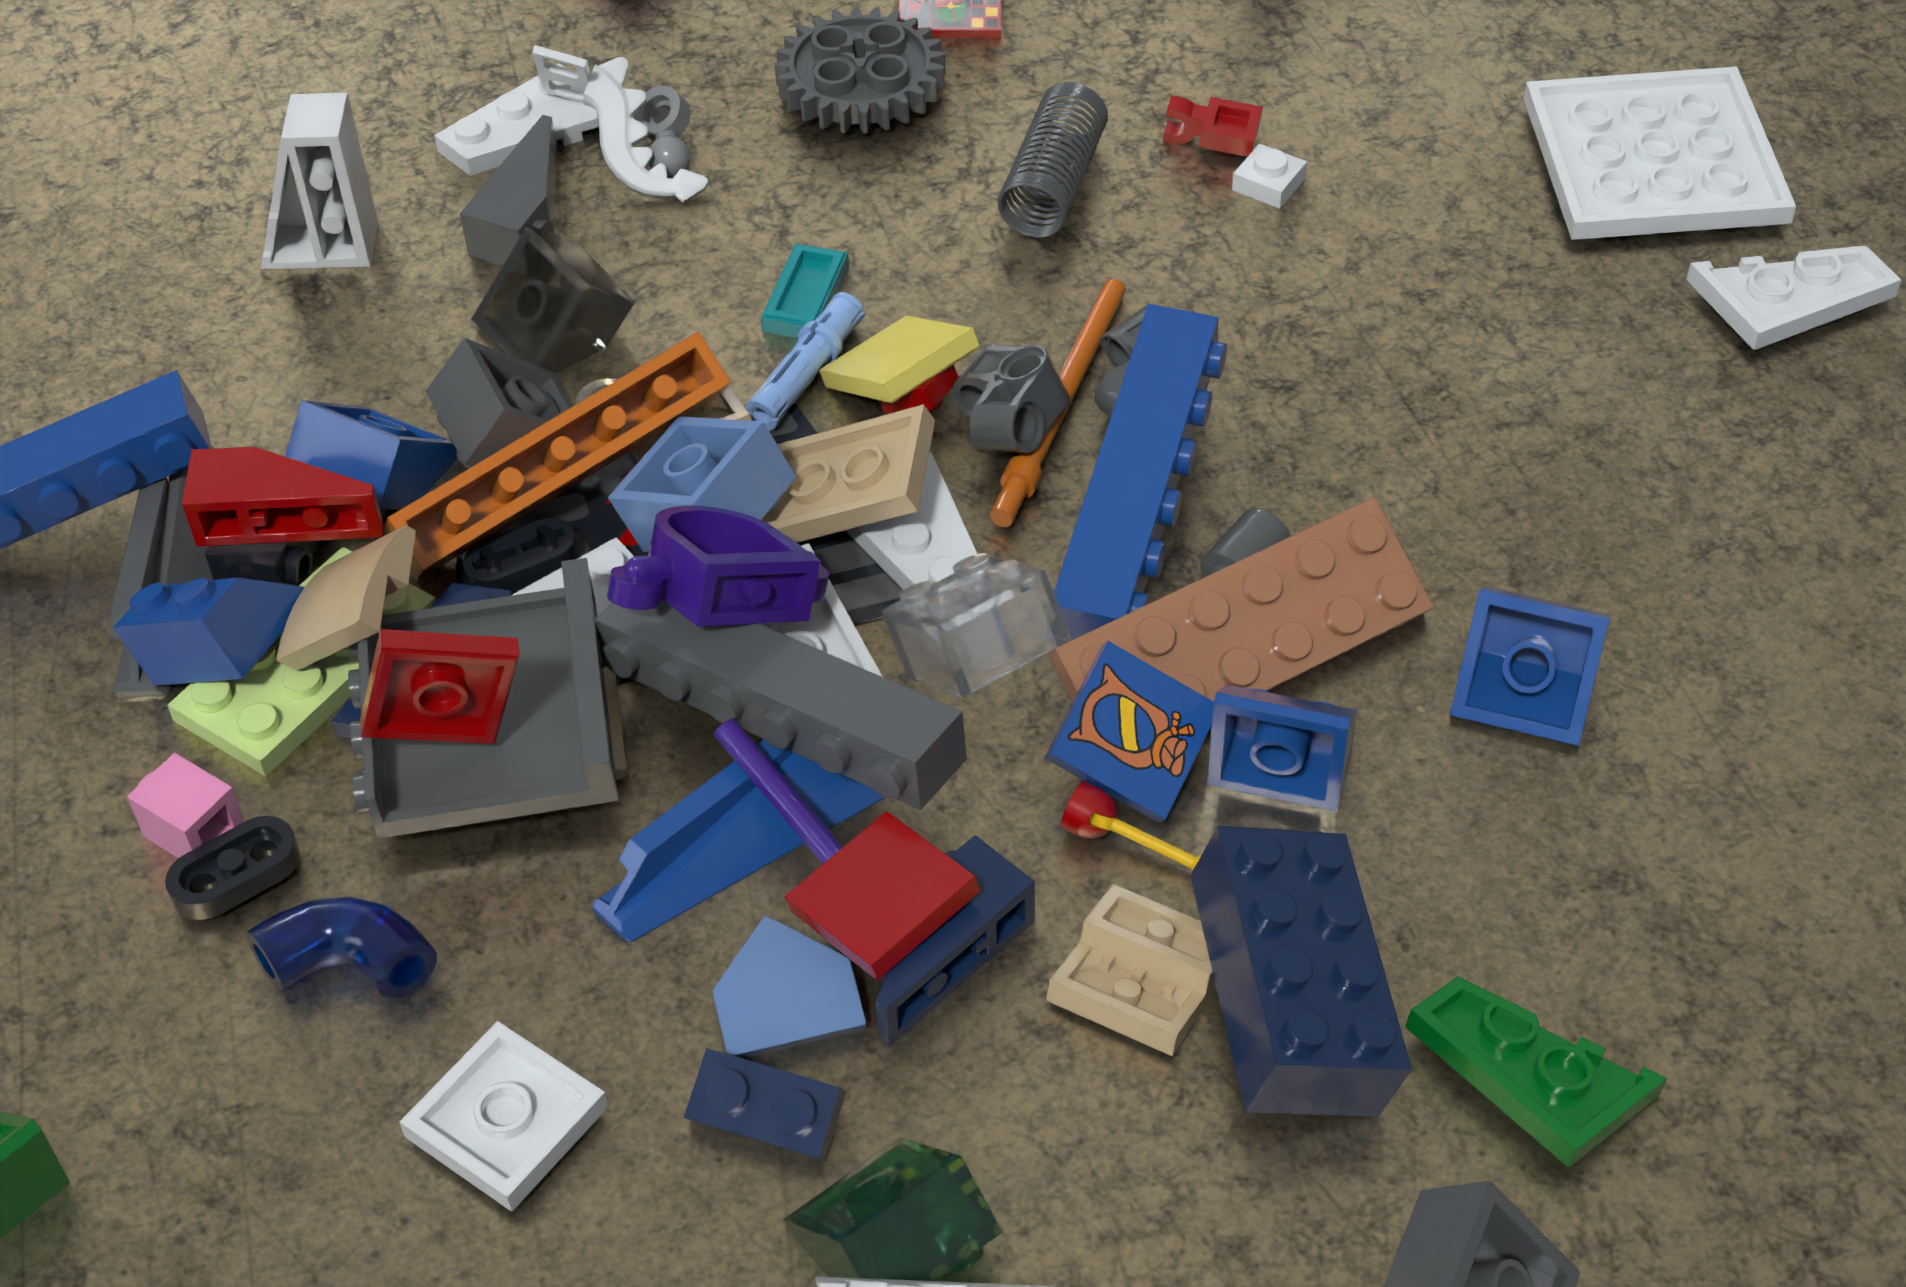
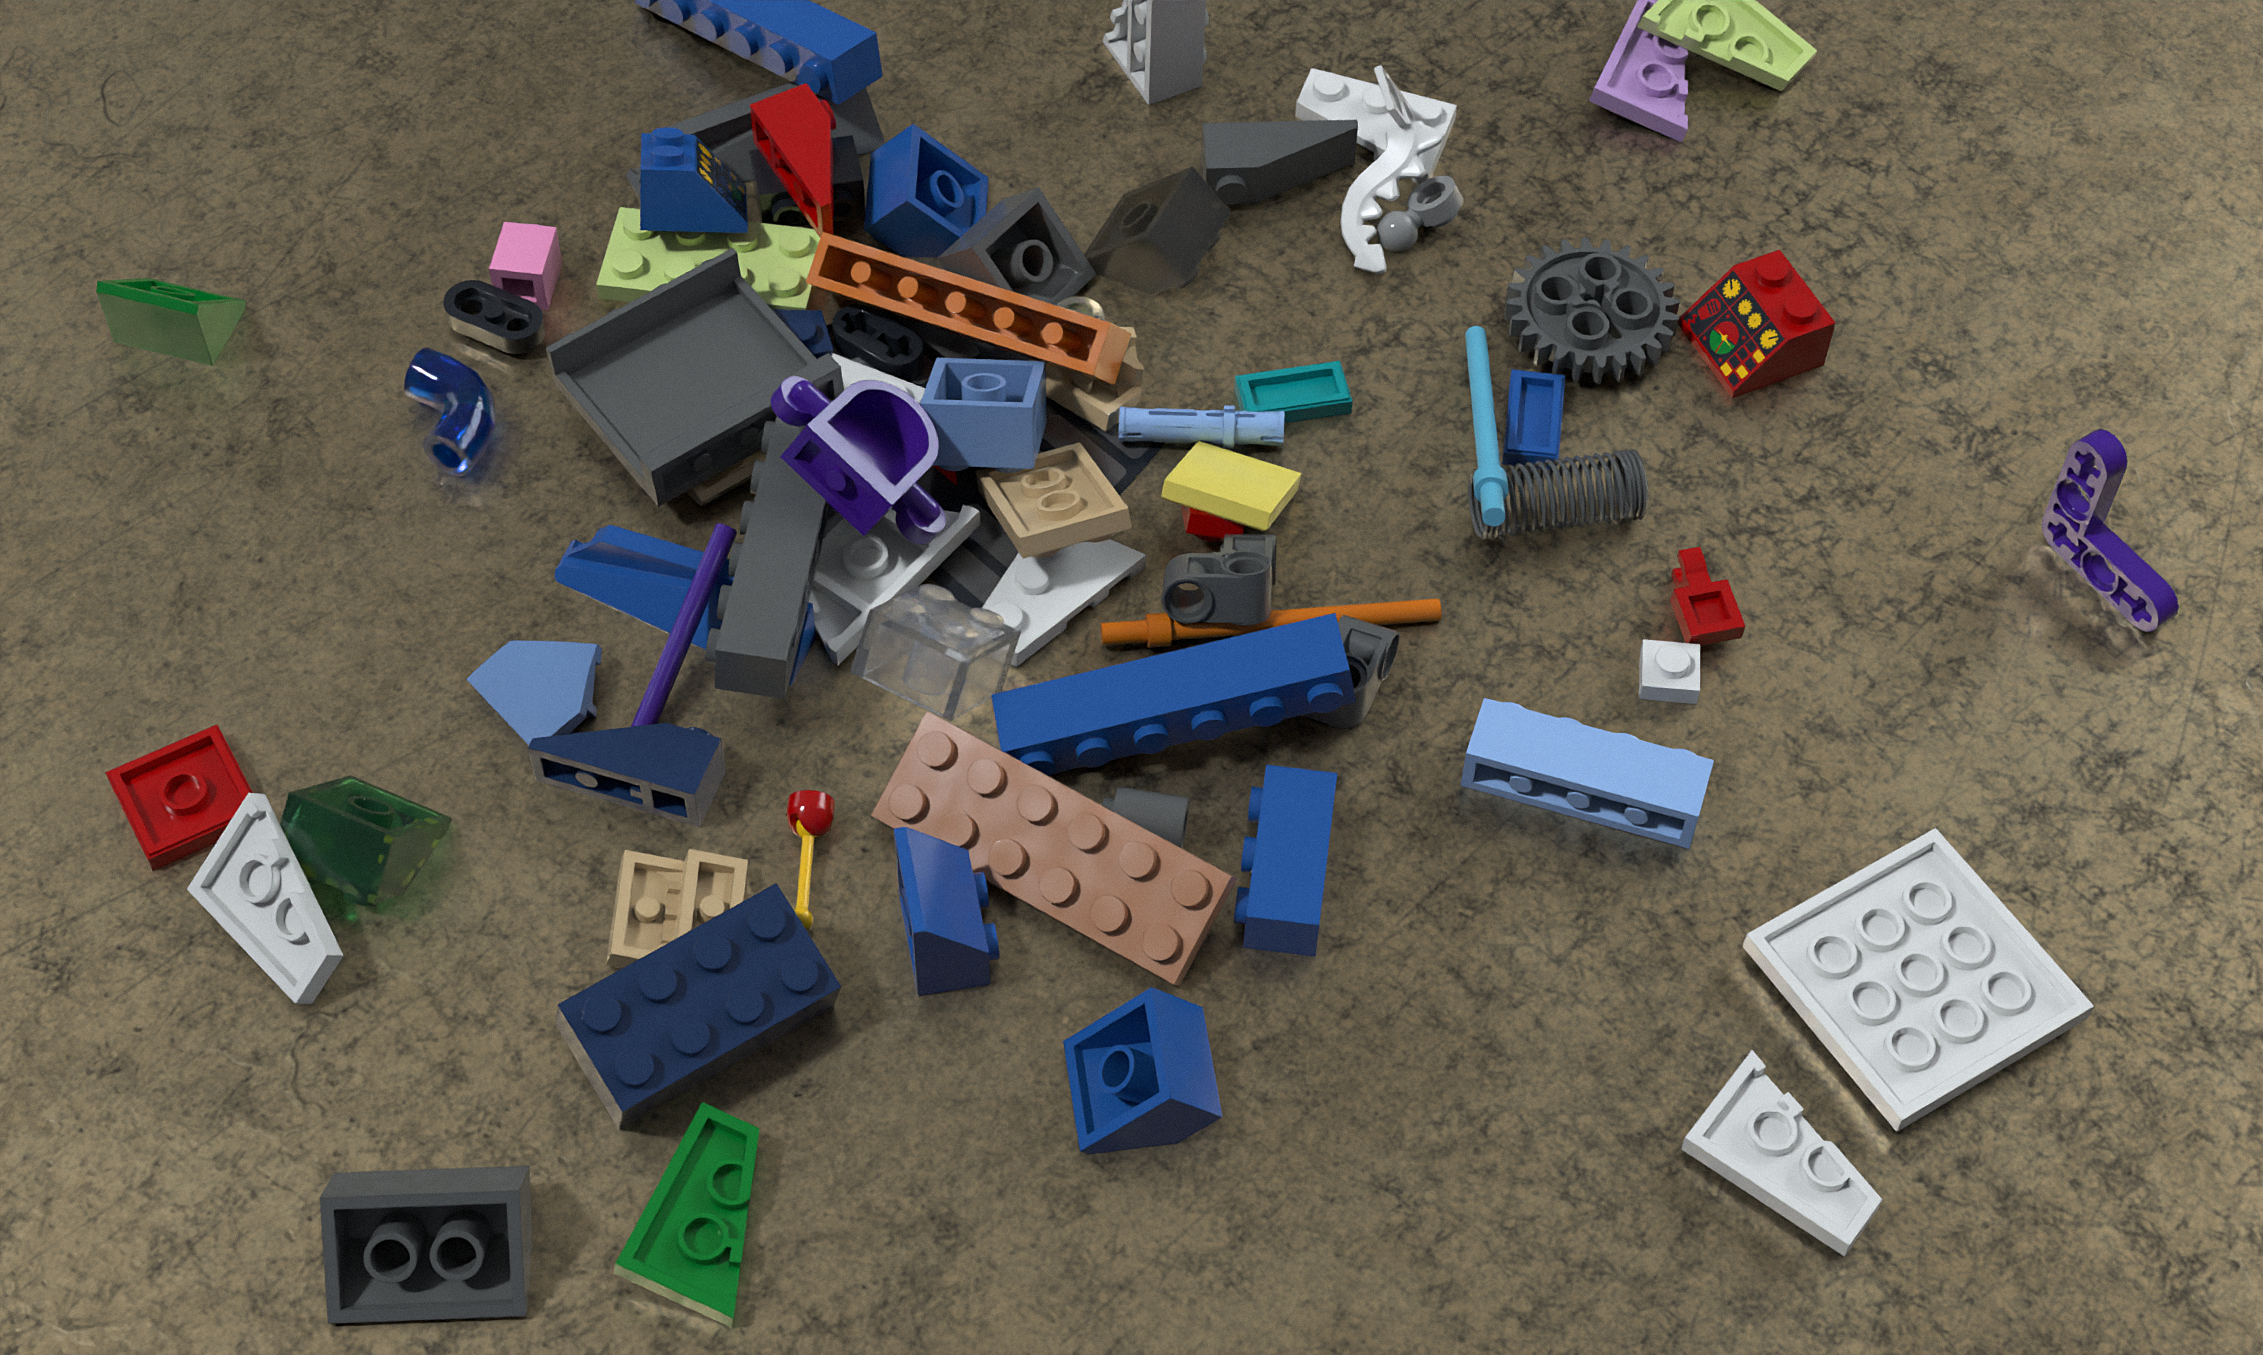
camera: 60 degrees right, 5 degrees up
tan slope [276,525,416,671] -> none
red tile [360,629,520,744] -> none
white plate [399,1021,608,1212] -> none
dark blue plate [684,1048,846,1162] -> none
red tile [784,811,981,981] -> none
blue tile [1044,641,1213,823] -> none
none -> blue brick [1234,765,1337,957]
none -> light blue brick [1460,698,1714,849]
none -> medium azure bar [1465,326,1508,527]
none -> blue tile [1502,369,1565,470]

